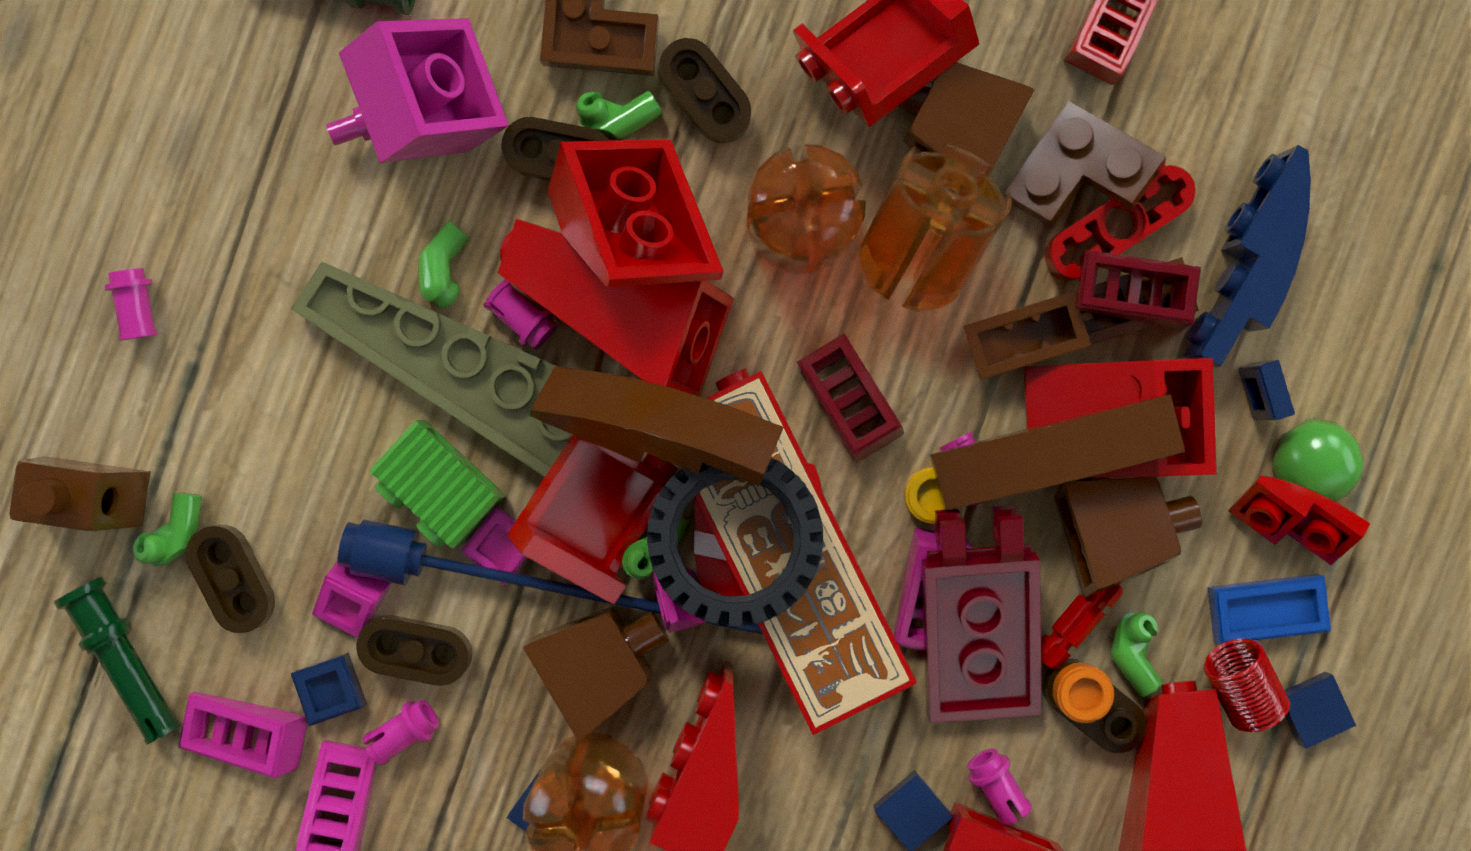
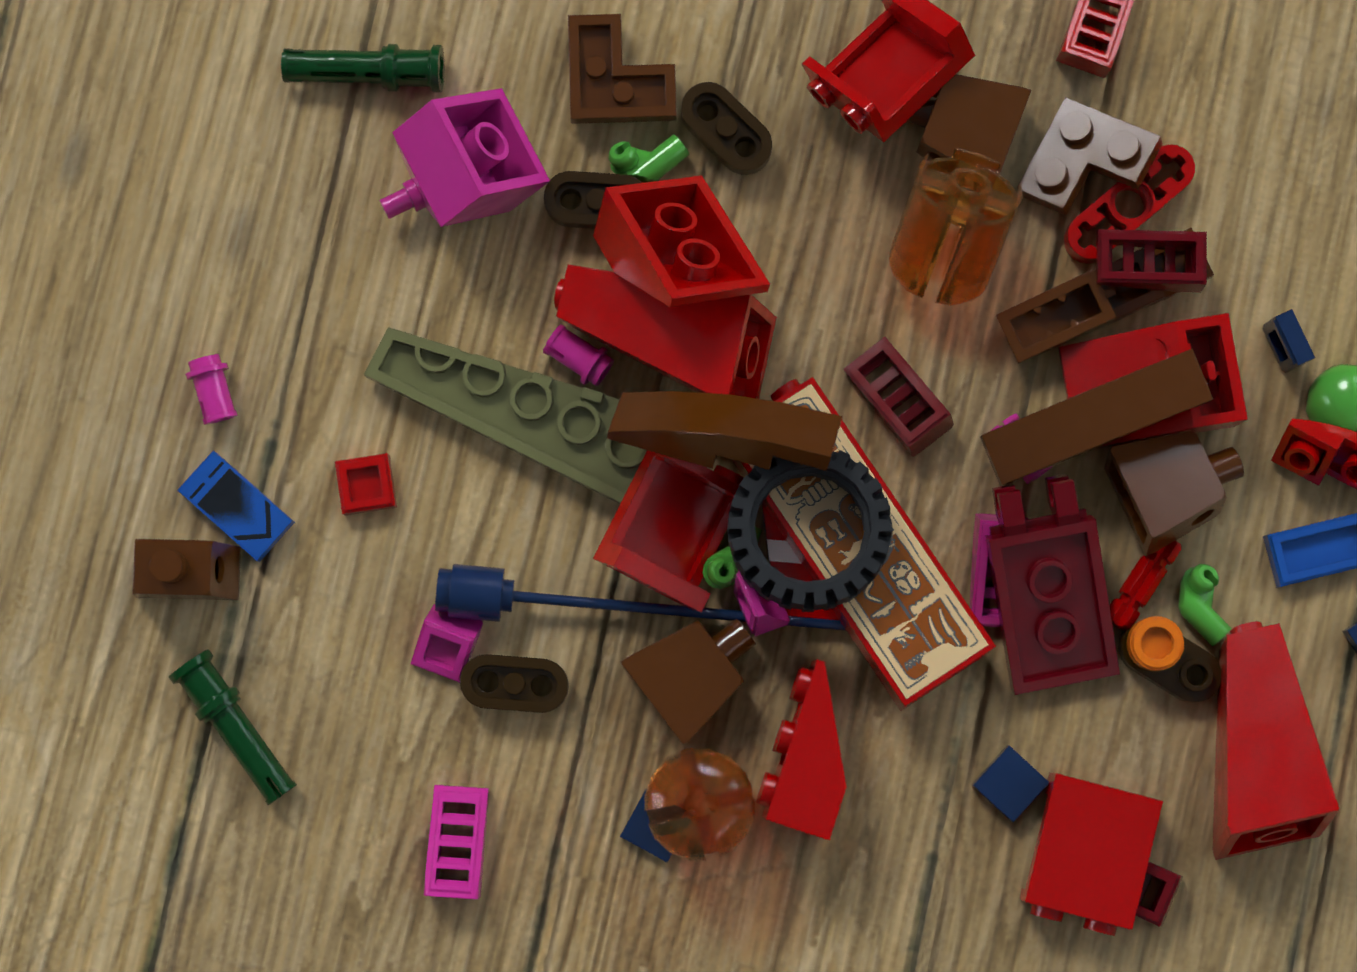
camera: 10 degrees left, 5 degrees down
bright green arm [133,493,202,566] -> none
dark pink slope [178,692,308,778] -> none
dark brown plate [186,525,275,633] -> none
dark blue tile [291,652,367,726] -> none
dark pink pin [363,699,439,765] -> none
bright green brick [369,420,507,548] -> none
bright green arm [418,221,470,308] -> none
dark pink tile [460,506,528,586] -> none
clear orange cylinder [746,144,866,274] -> none
yellow tile [903,467,959,524] -> none
dark pink pin [967,748,1032,825] -> none
dark blue slope [1183,145,1311,367] -> none
red piece [1203,638,1290,733] -> none
none -> blue tile [177,450,295,562]
none -> red tile [335,453,397,516]

